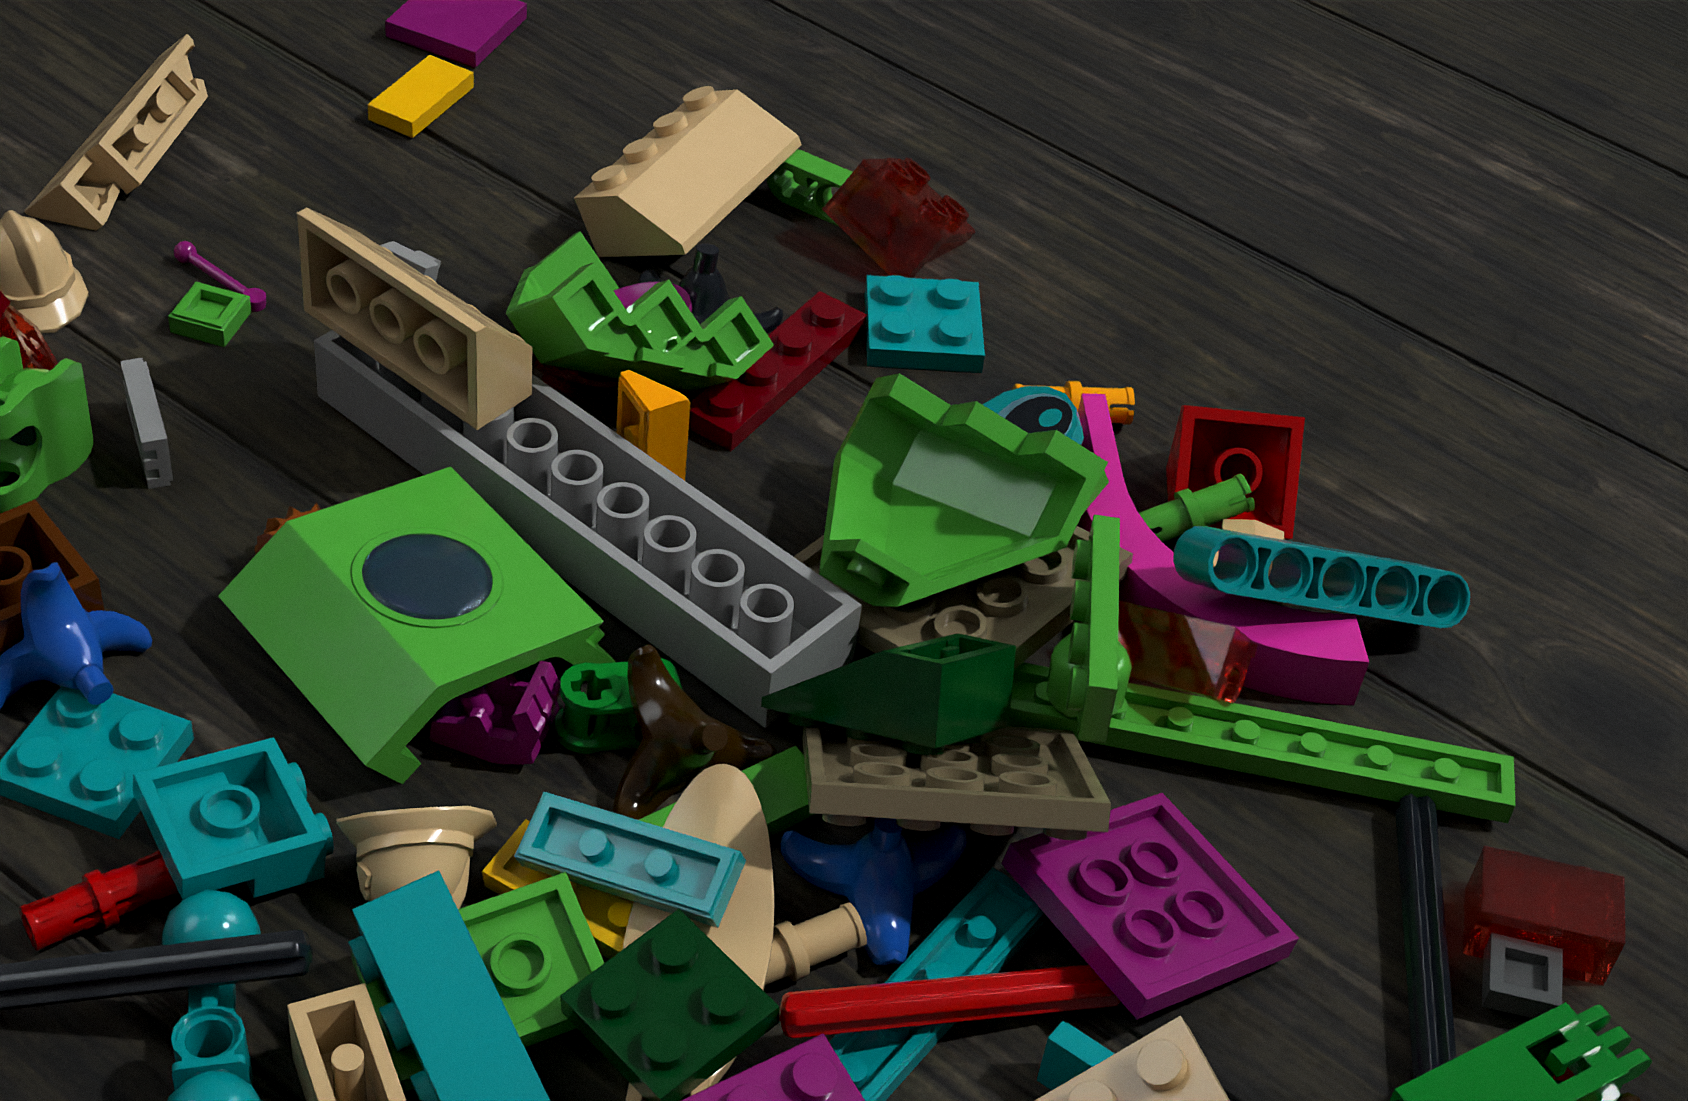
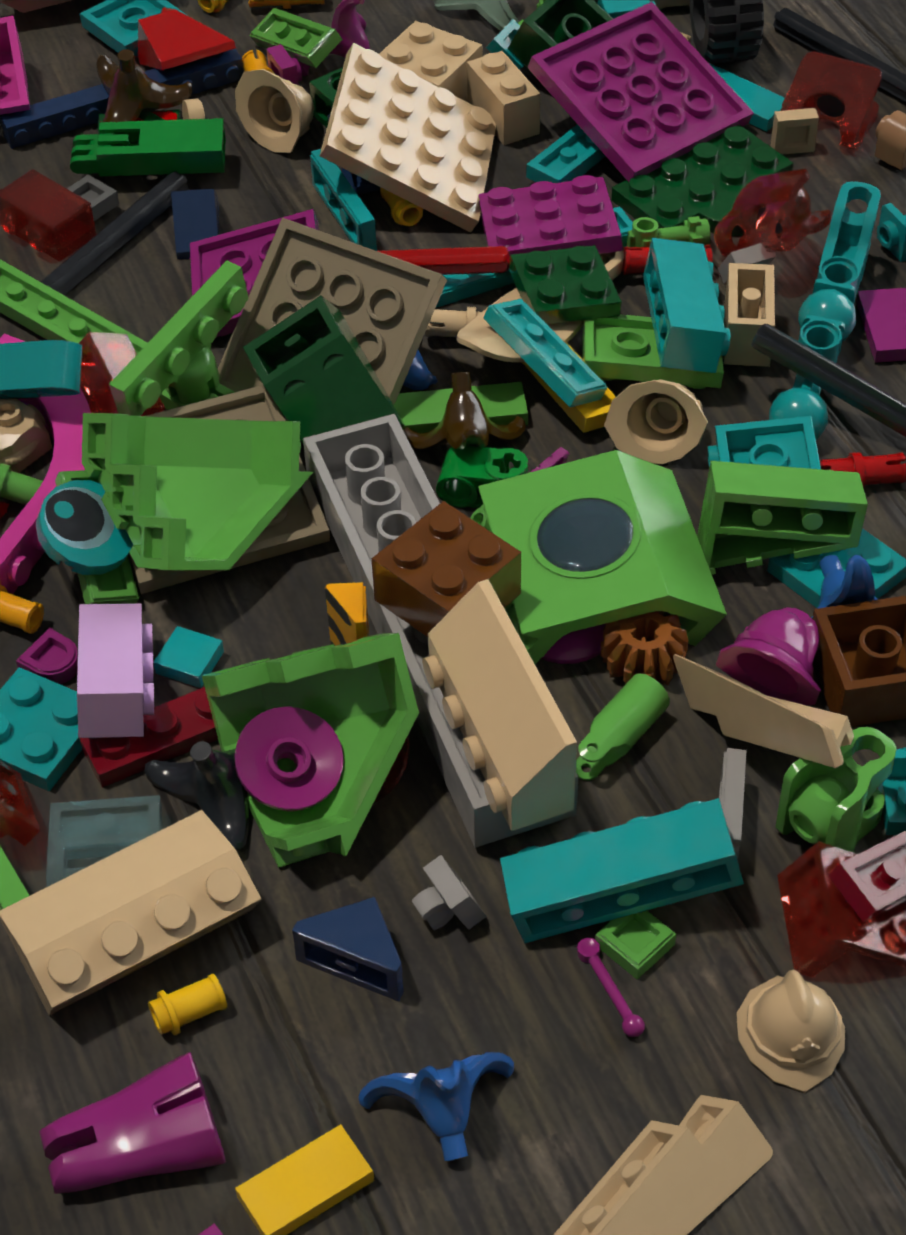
camera: 145 degrees left, 5 degrees up
none -> magenta tile [16,628,78,685]
none -> magenta piece [39,1052,226,1194]
none -> clear light blue plate [46,795,162,887]
none -> lavender brick [77,604,154,738]
none -> yellow pin [148,973,227,1035]
none -> teal tile [153,626,224,688]
none -> dark blue slope [171,189,219,259]
none -> dark blue slope [292,897,404,1002]
none -> blue piece [358,1052,514,1161]
none -> reddish brown brick [371,501,521,637]
none -> teal brick [500,798,744,943]
none -> bright green piece [576,673,670,781]
none -> tan wedge [673,654,854,768]
none -> bright green wedge [697,461,868,574]
none -> magenta piece [716,607,821,706]

